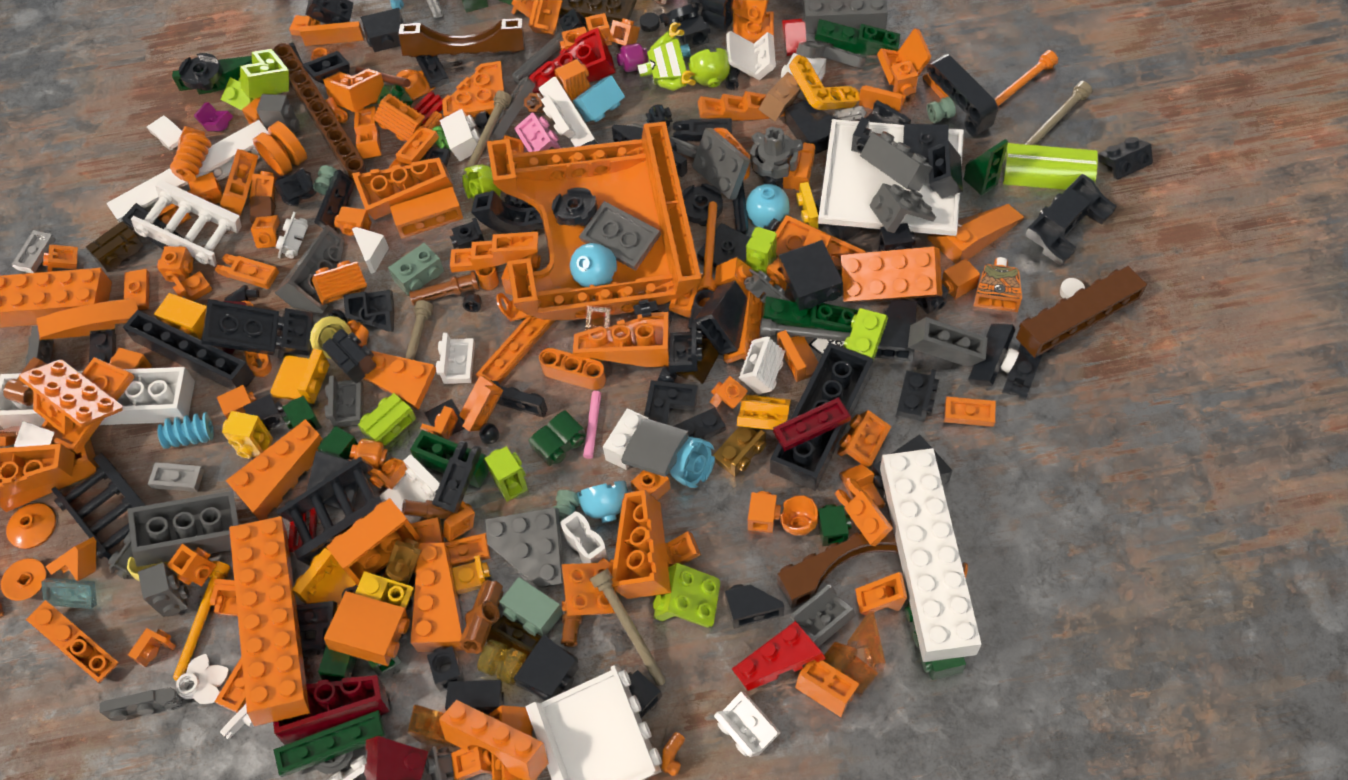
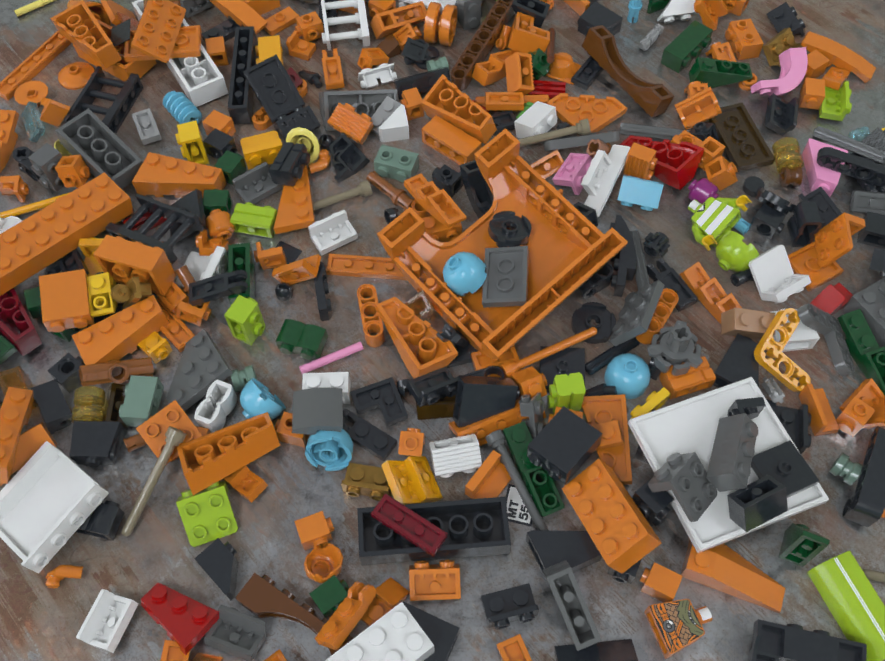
camera: 55 degrees right, 0 degrees up
lime bracket [844,308,888,359] -> none
none -> black piece [12,146,40,182]
none -> light grey plate [371,96,401,136]

